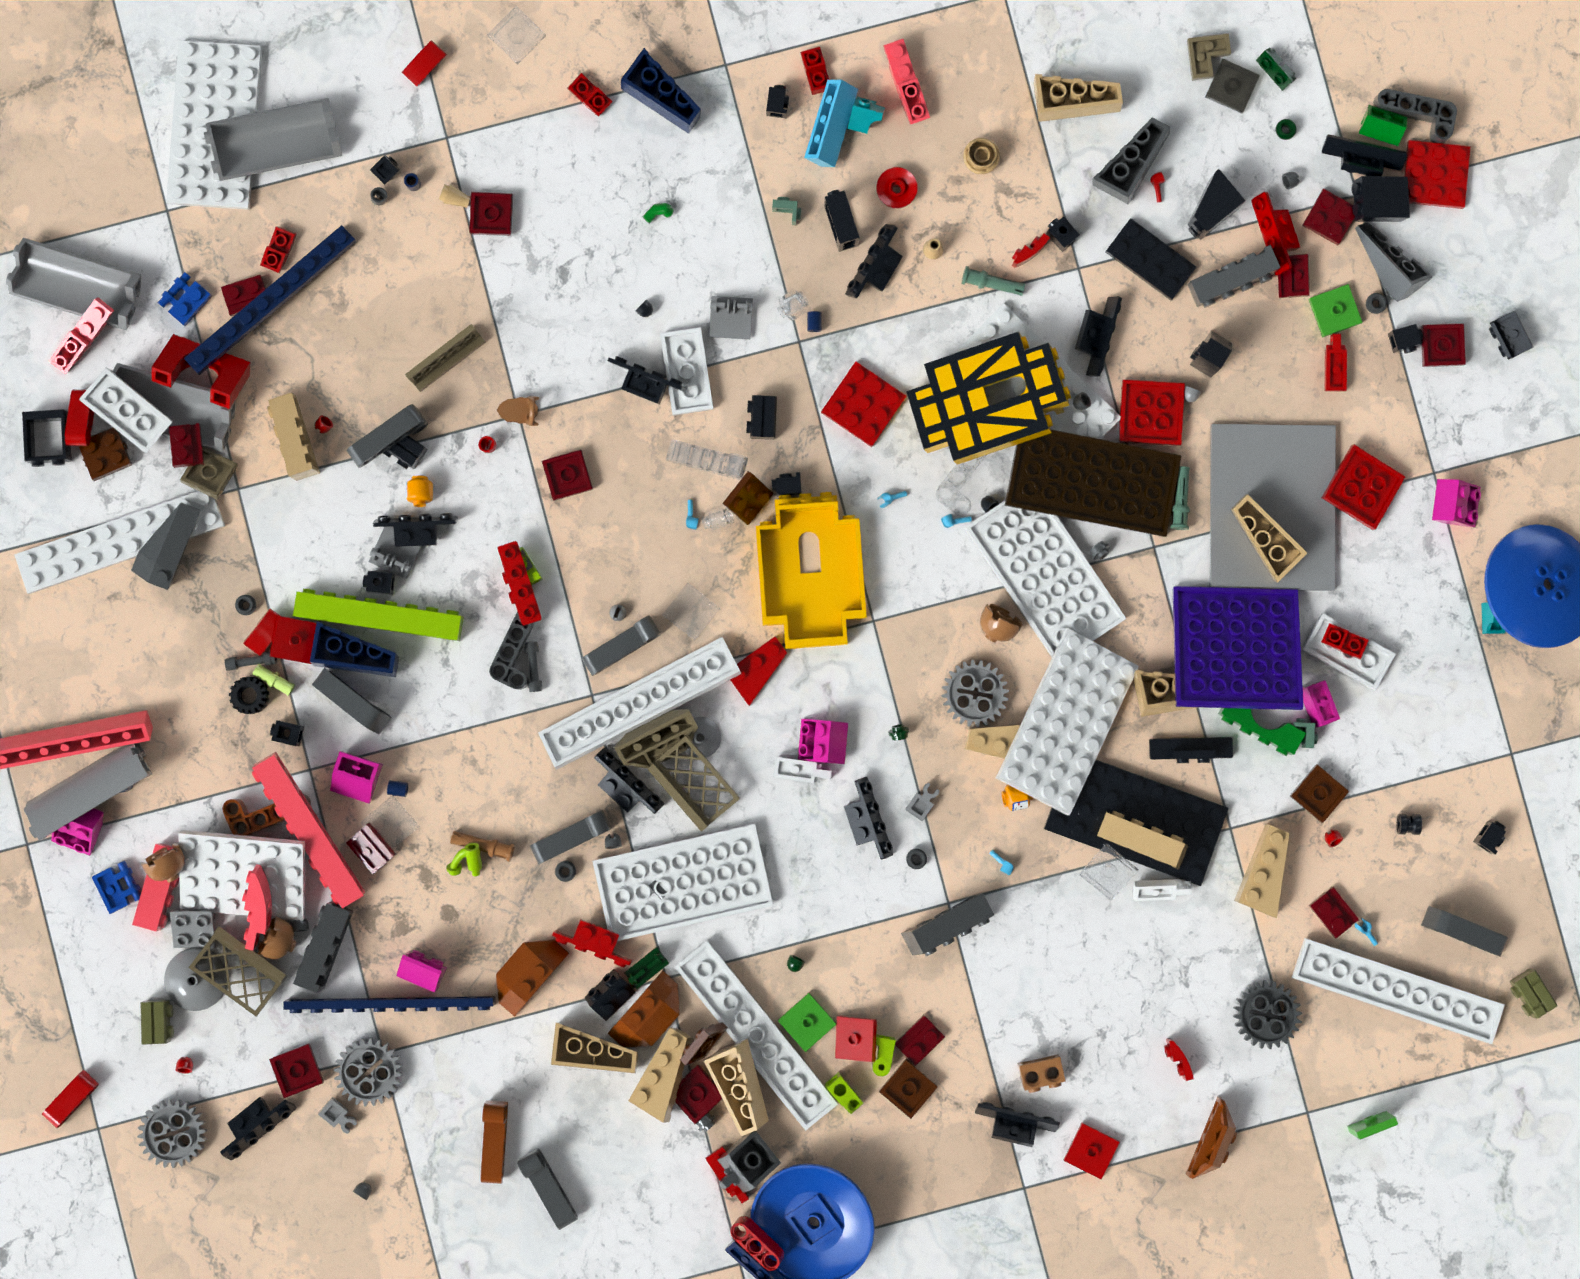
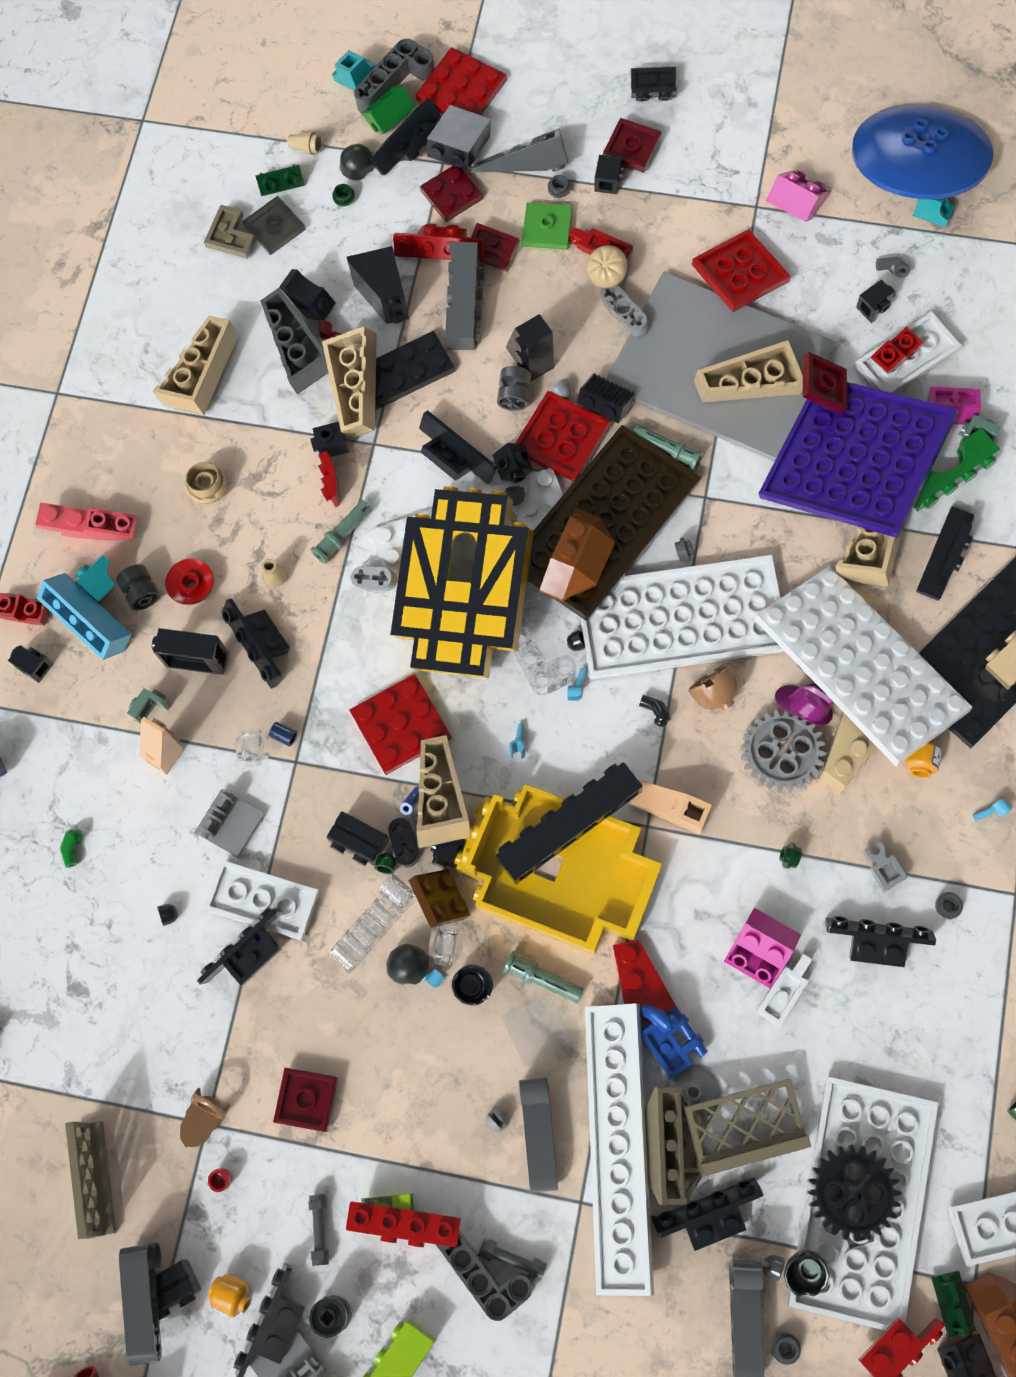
camera: 55 degrees left, 15 degrees down
dark grey hinge [1282,172,1300,190] -> none
none -> pearl dark grey wheel [116,564,160,611]
none -> light nougat slope [140,717,184,775]
none -> black arch [279,269,336,321]
none -> tan cone [287,132,323,155]
none -> dark grey bar [308,1194,329,1266]
none -> pearl dark grey wheel [309,1295,352,1338]
none -> tan wedge [322,326,377,438]
none -> teal brick [332,50,377,91]
none -> pearl dark grey hair [340,144,373,180]
none -> light grey beam [351,566,397,591]
none -> dark green hinge [374,853,396,874]
none -> pearl dark grey hair [386,944,429,985]
none -> black beam [388,818,419,868]
none -> blue arm [400,786,419,815]
none -> tan wedge [416,735,470,848]
none -> black hair [451,964,493,1006]
none -> black brick [492,442,534,483]
none -> black brick [496,762,643,885]
none -> flat silver wheel [497,366,531,411]
none -> sand green pin [503,951,584,1004]
none -> dark orange wedge [539,508,615,602]
none -> black brick [577,373,635,424]
none -> tan piece [586,245,627,288]
none -> light grey beam [600,285,649,337]
none -> light nougat slope [628,780,712,835]
none -> black arm [639,694,670,727]
none -> blue arm [640,1004,678,1032]
none -> blue plate [641,1006,708,1079]
none -> magenta piece [775,684,833,726]
none -> pearl dark grey hair [784,1250,830,1297]
none -> dark red plate [803,352,847,414]
none -> black gear [806,1145,902,1242]
none -> black brick [856,279,896,324]
none -> dark grey arm [876,257,910,278]

